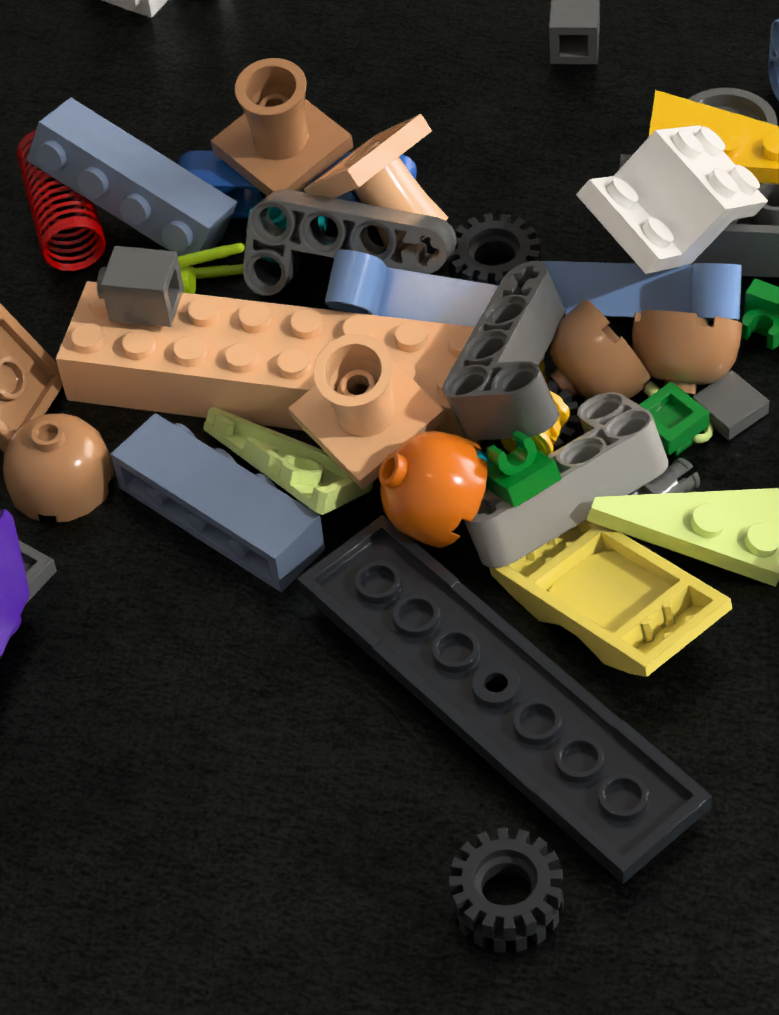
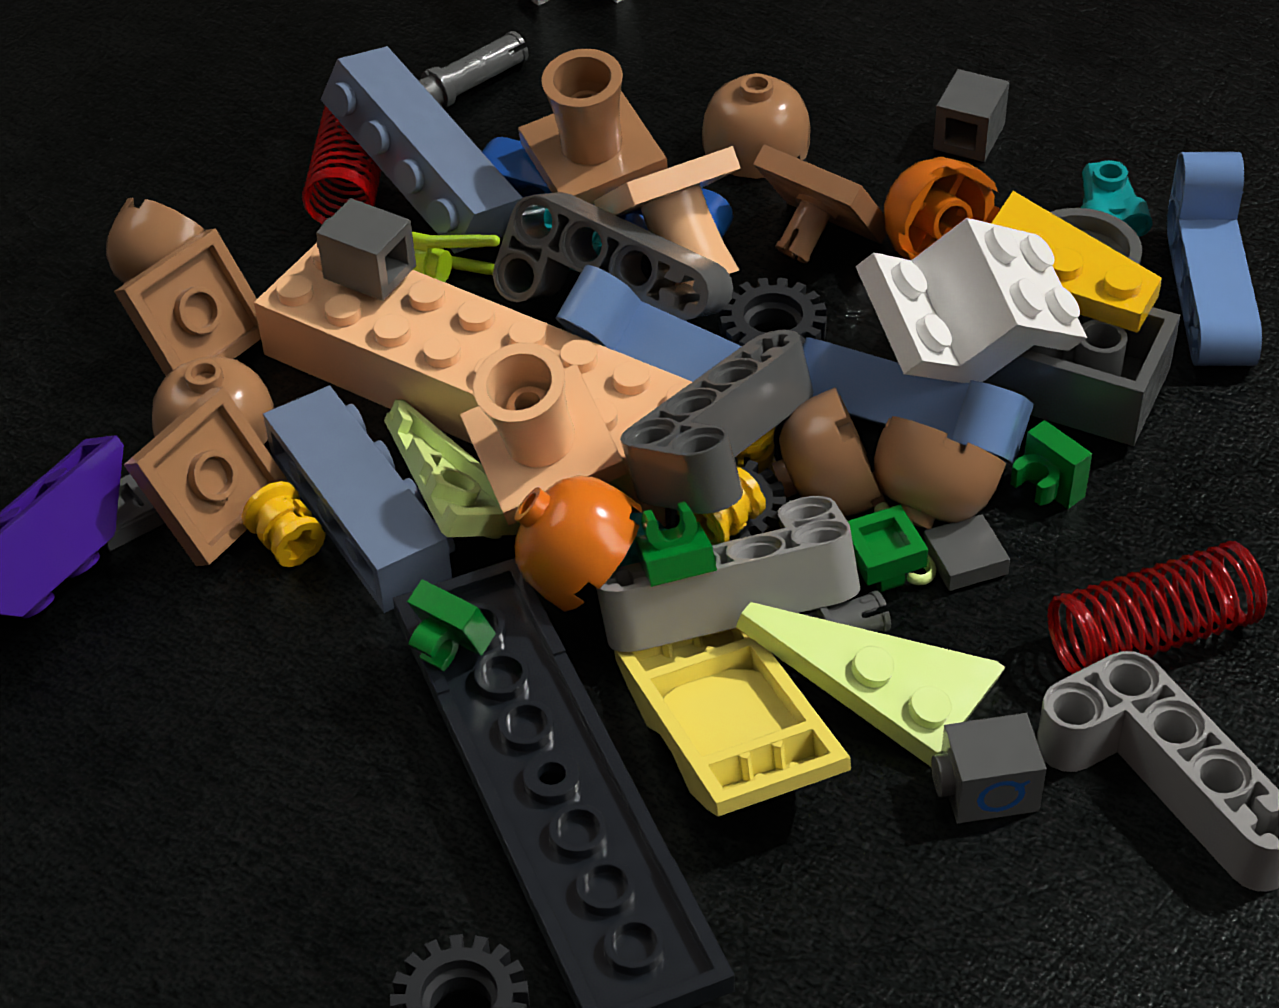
camera: 15 degrees right, 5 degrees down
none -> medium nougat tile [124,386,290,566]
none -> yellow bush [241,481,326,567]
none -> green tile [407,579,496,671]
none -> dark grey pin [418,31,529,109]
none -> medium nougat cylinder [702,73,810,179]
none -> medium nougat tile [753,144,887,264]
none -> orange cylinder [884,157,1000,260]
none -> teal plate [1081,160,1153,237]

